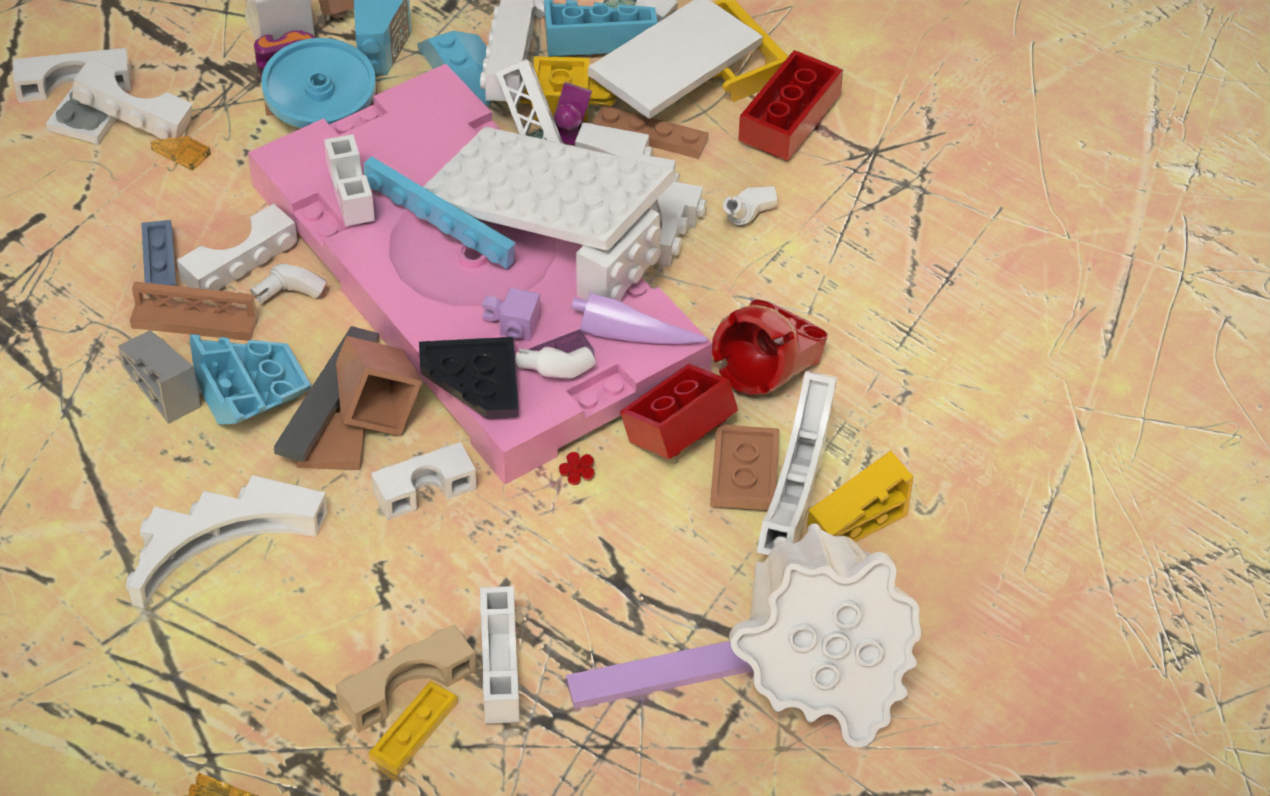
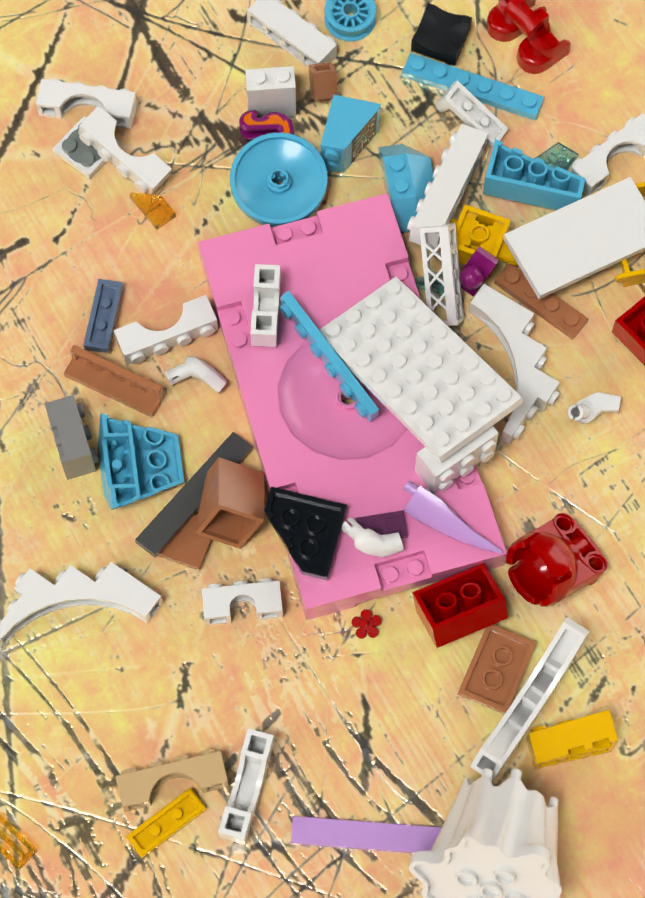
camera: 20 degrees right, 20 degrees up
lavender brick [482,288,540,341] -> none

